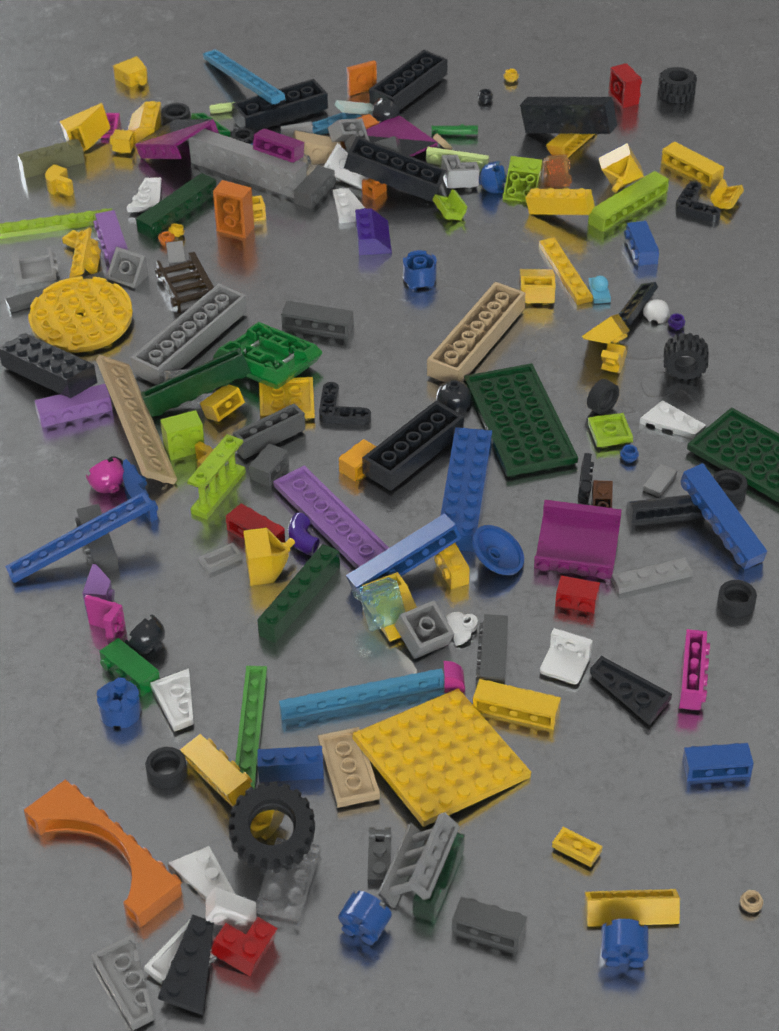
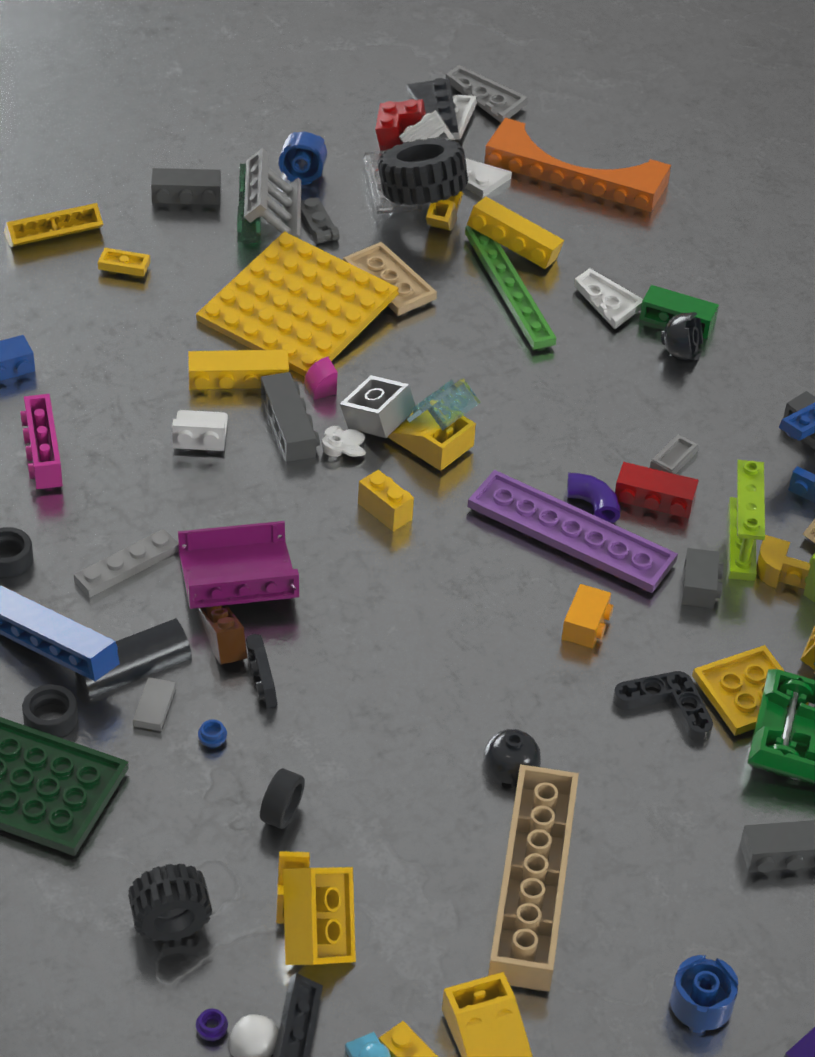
camera: 155 degrees right, 0 degrees up
medium lavender slope [83,564,115,606] -> none
dark pink bracket [84,595,127,645] -> none
blue brick [97,677,141,728] -> none
black tyre [145,747,187,789] -> none
dark grey brick [233,403,305,459] -> none
yellow piece [244,528,295,586] -> none
dark green brick [257,544,340,643] -> none
blue brick [257,746,324,782] -> none
dark azure plate [279,668,444,720] -> none
brick [346,513,461,600] -> none
black brick [362,401,464,491] -> none
blue brick [440,427,492,552] -> none
dark green plate [464,363,578,477] -> none
blue dish [472,525,524,575] -> none
red brick [555,576,600,613] -> none
lime plate [588,413,633,447] -> none
black wing [590,656,672,725] -> none
blue brick [601,919,649,968] -> none
white wing [640,400,706,439] -> none

